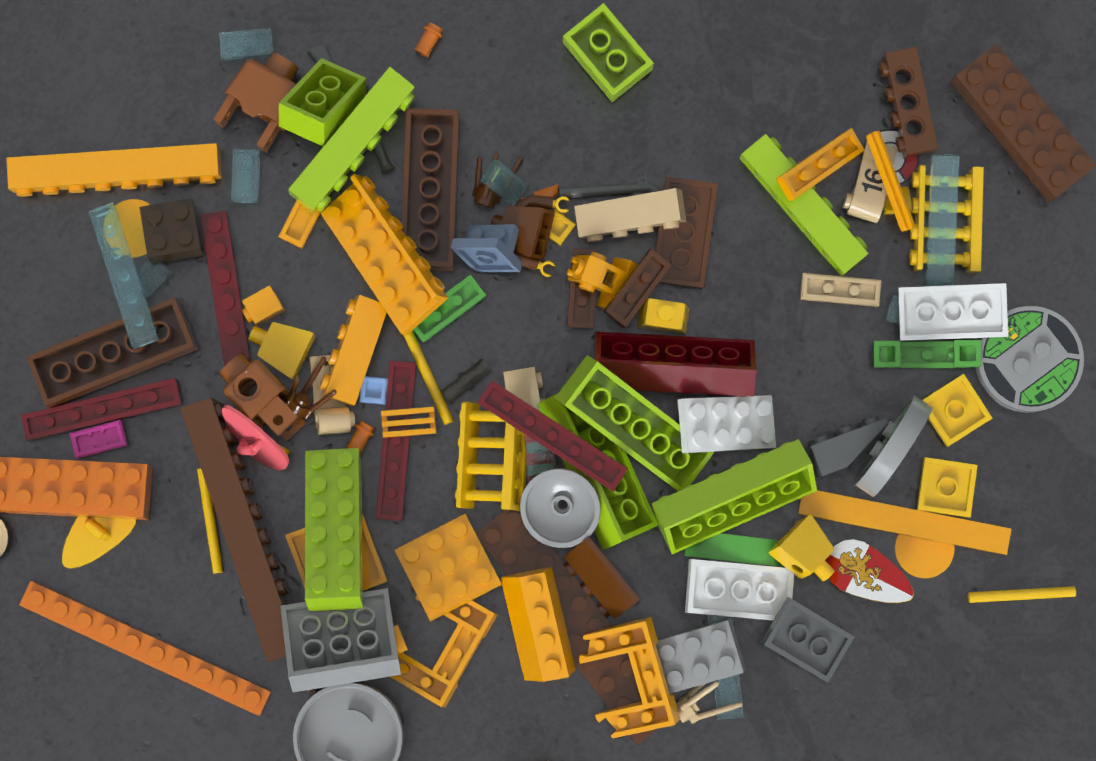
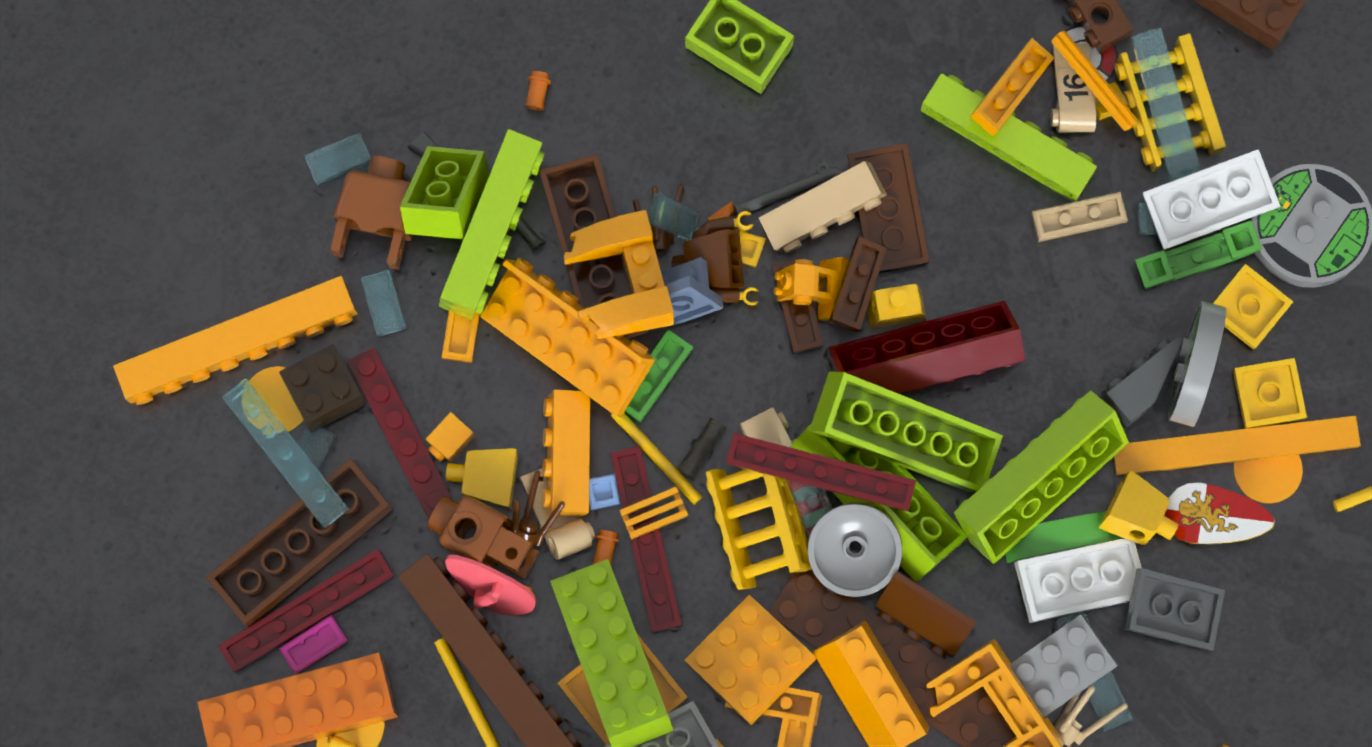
camera: 15 degrees left, 5 degrees down
white plate [678,395,776,453] -> none
none -> light orange wedge [564,210,674,340]

